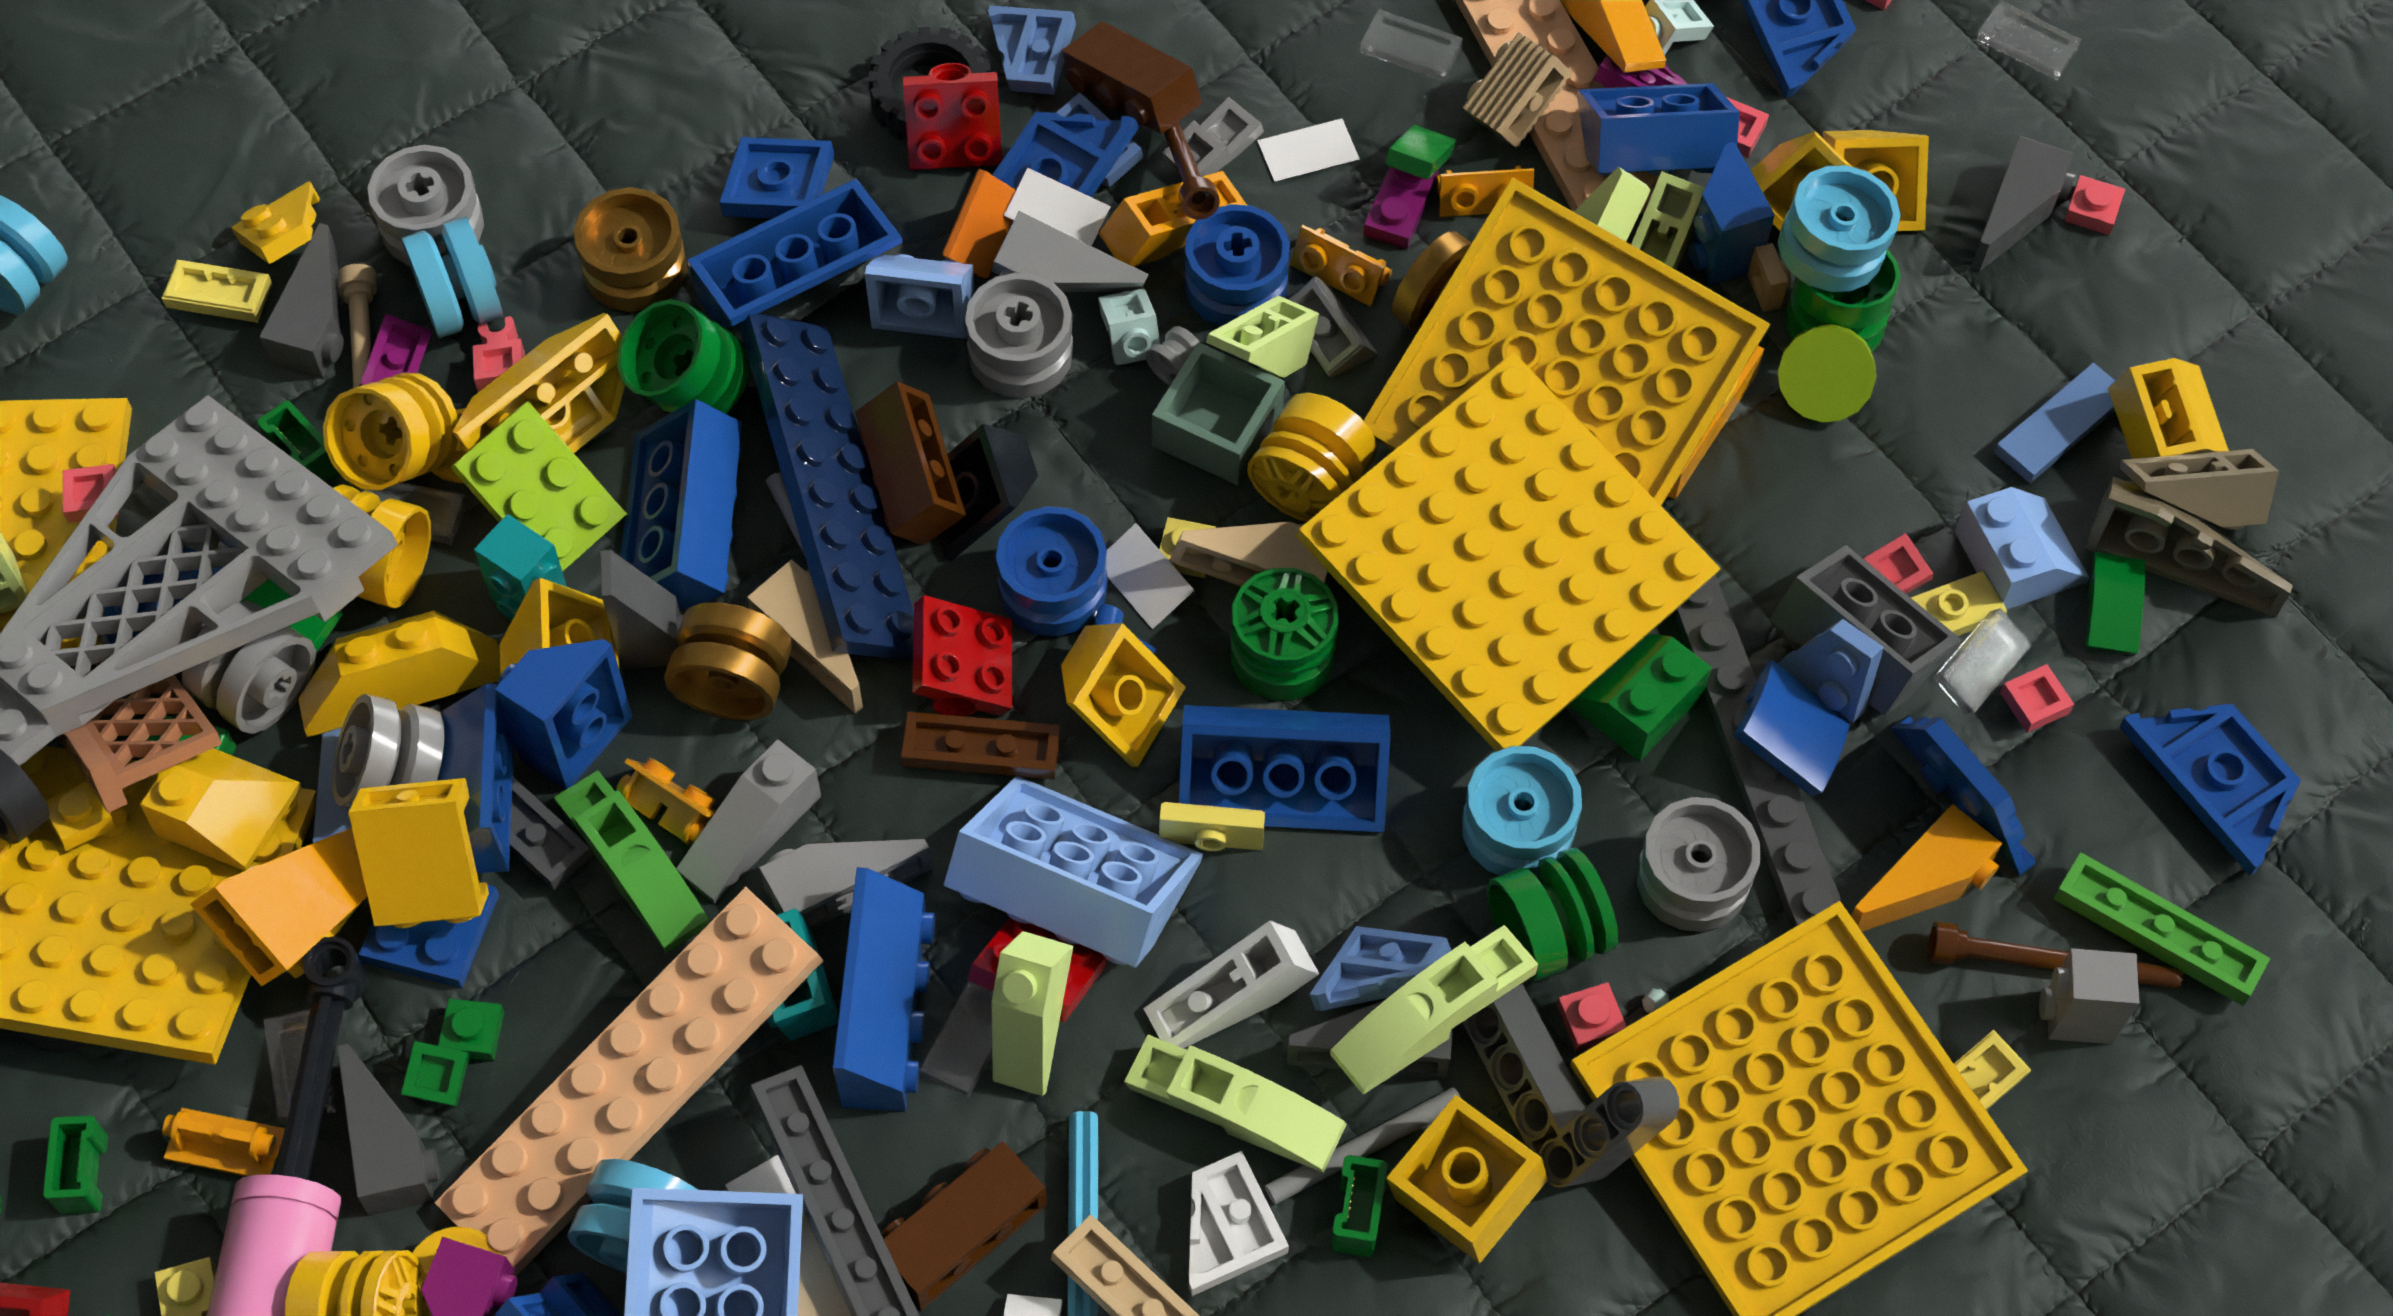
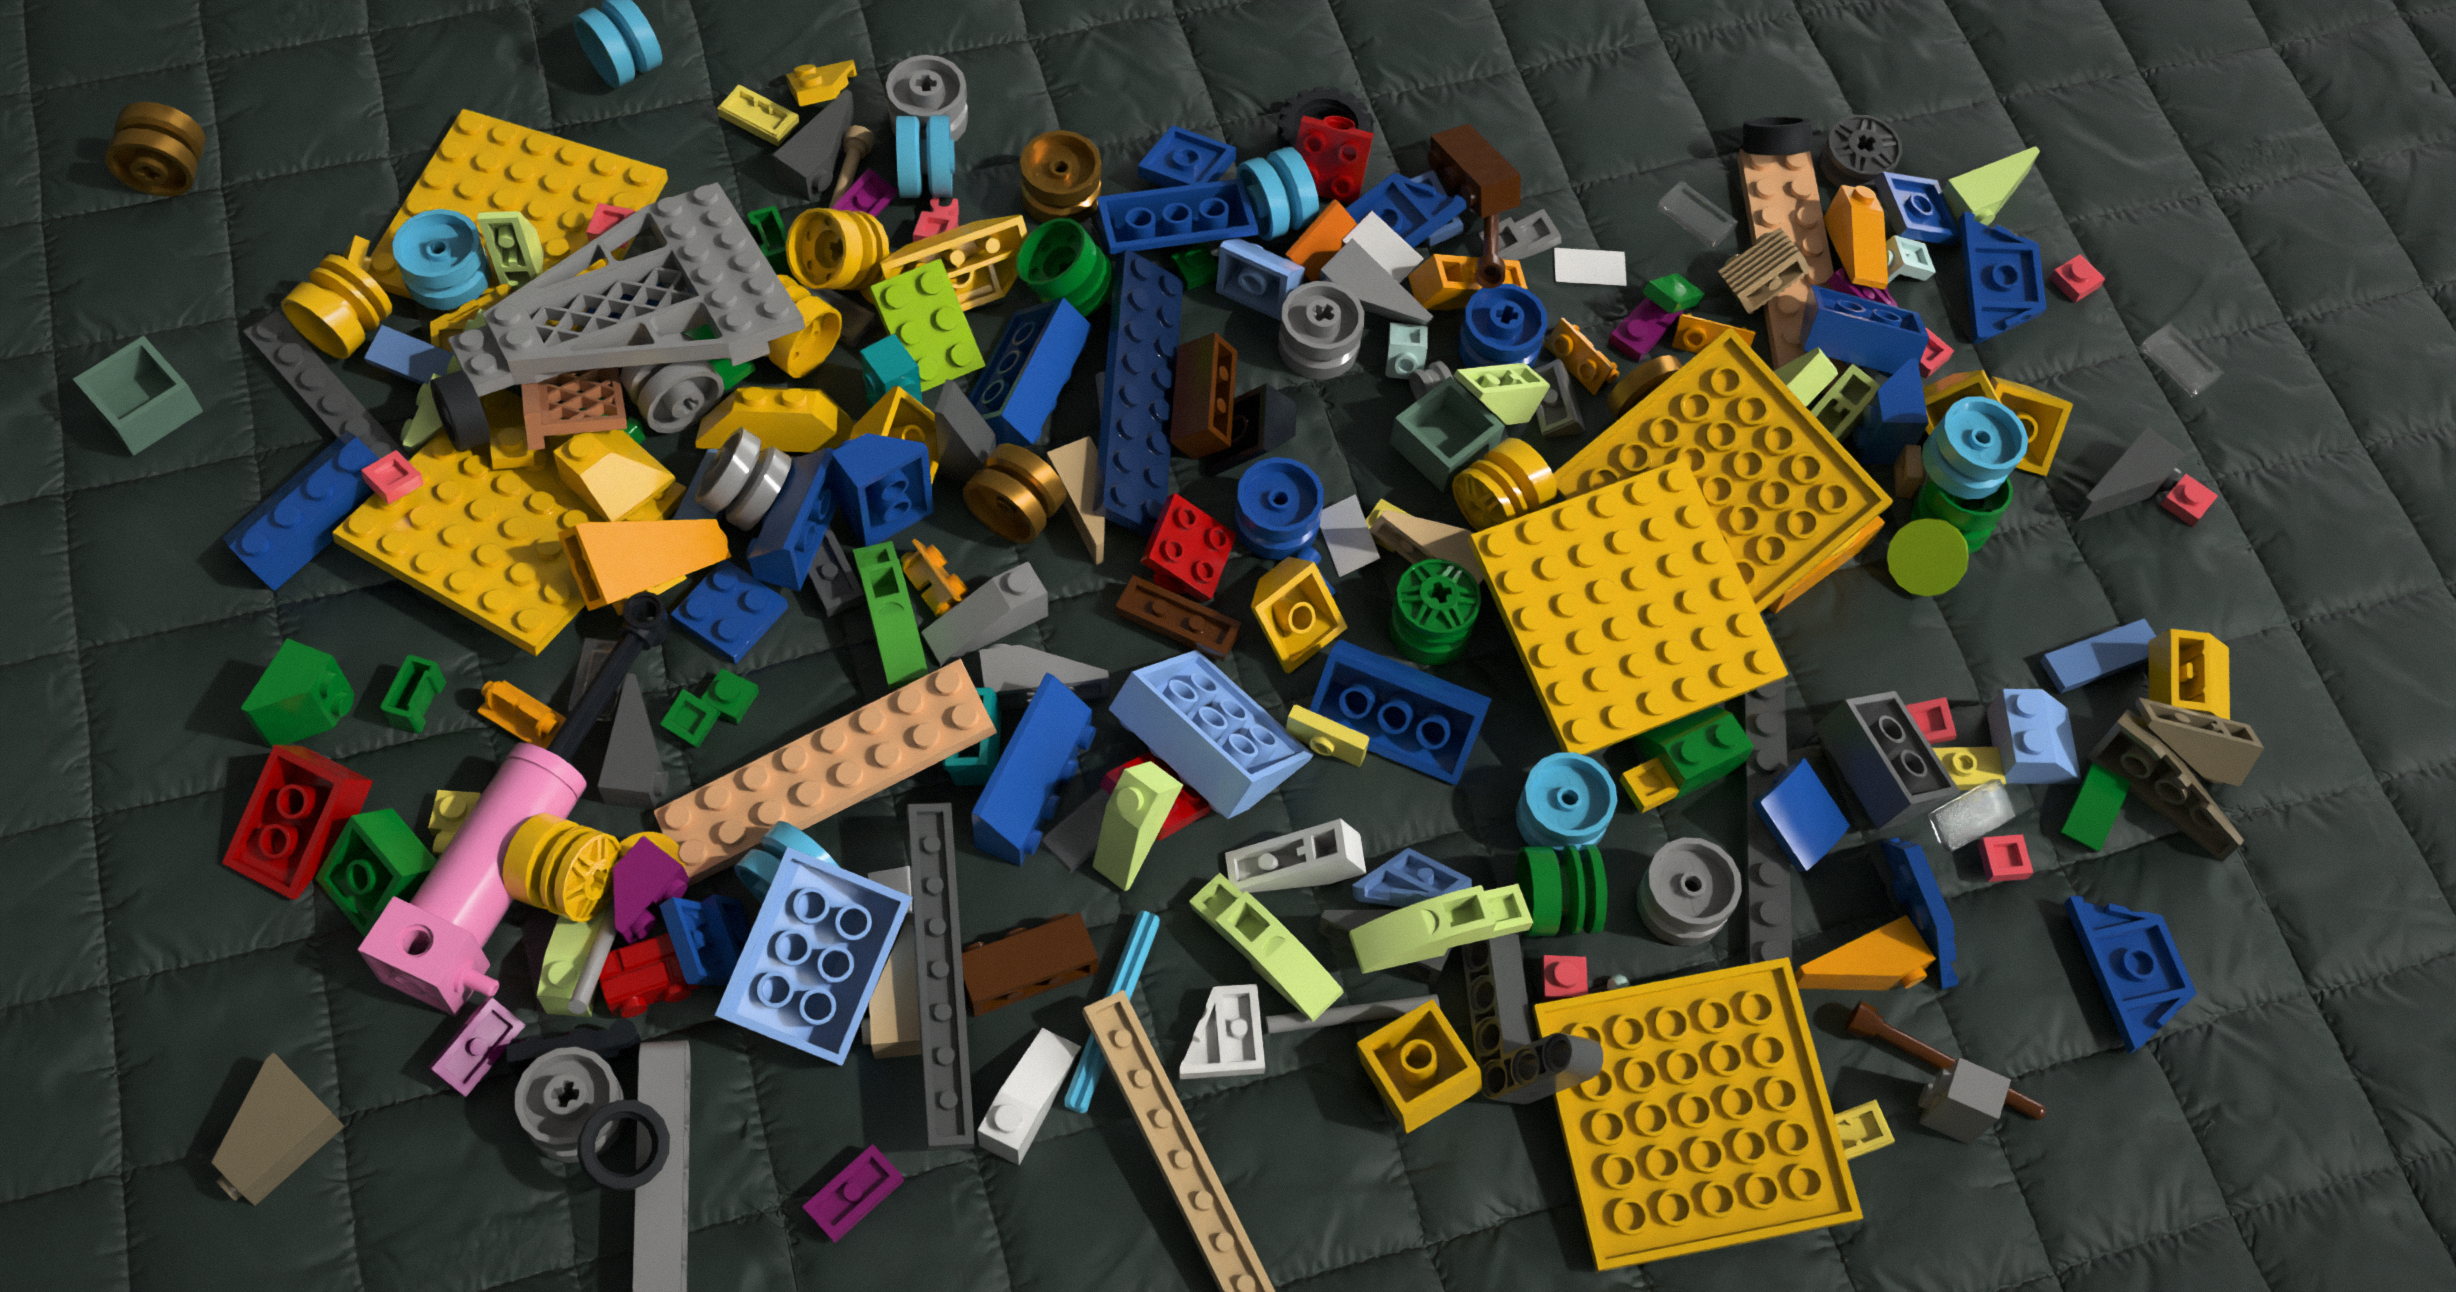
camera: 15 degrees right, 0 degrees up
yellow panel [348,778,489,928] -> none
medium blue wing [988,5,1076,95] -> none
green piece [1330,1155,1387,1257] -> none
medium blue wing [1777,619,1884,723] -> none
bright green plate [2053,852,2271,1006] -> none
none -> green plate [1171,242,1218,291]
none -> medium azure wheel [1236,147,1319,241]
none -> yellow plate [1619,757,1679,814]

